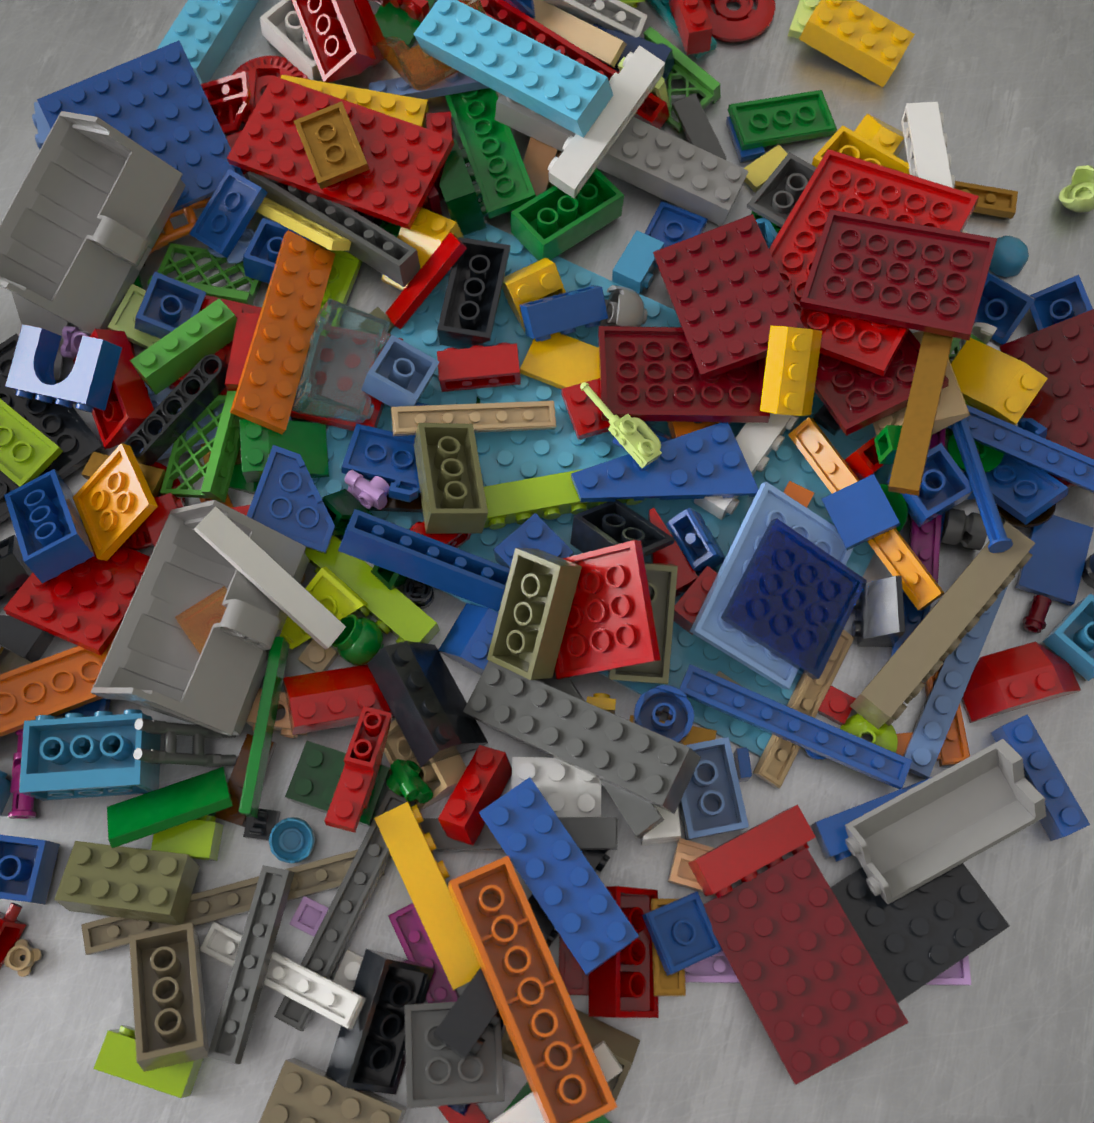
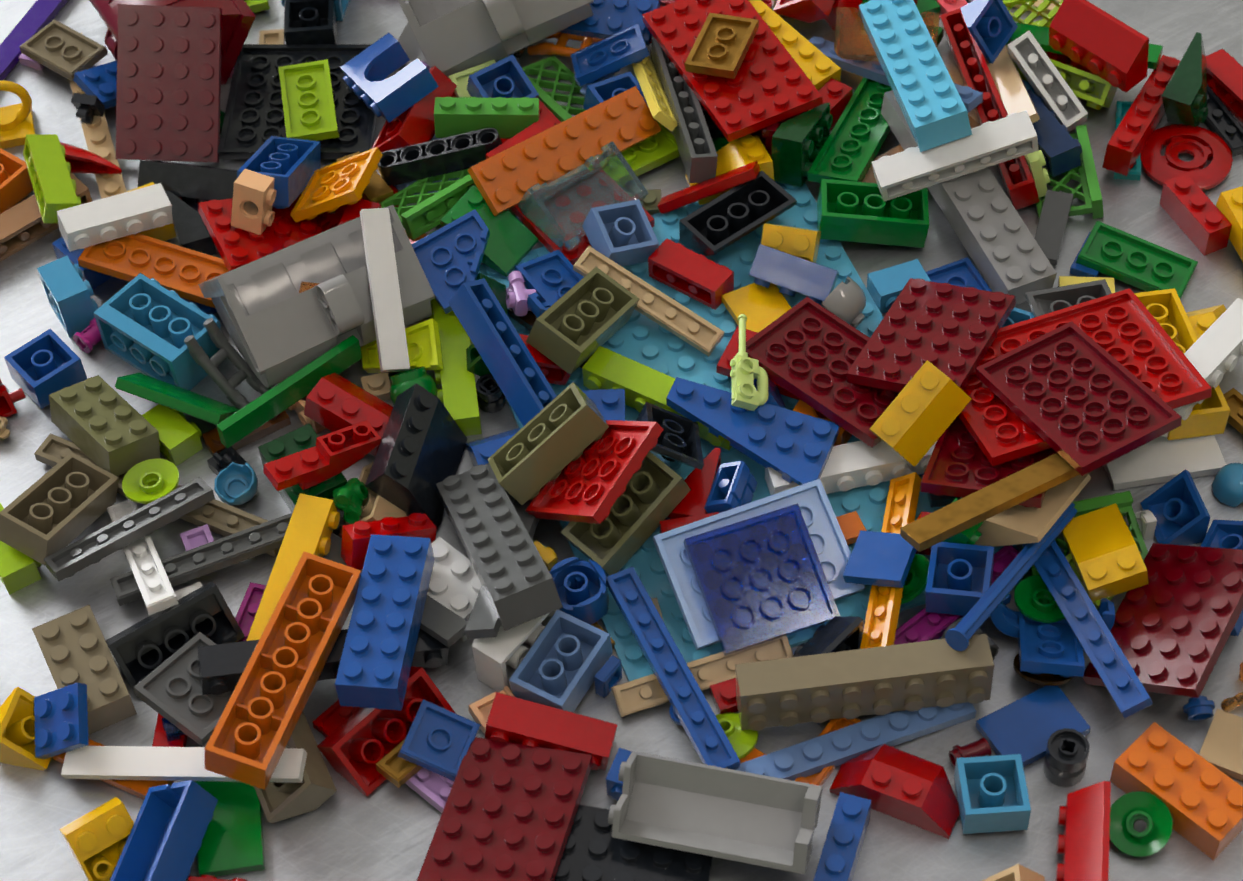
camera: 40 degrees right, 20 degrees down
none -> lime dish [122,458,180,504]
none -> light nougat brick [231,169,277,235]
none -> red brick [1160,173,1232,256]

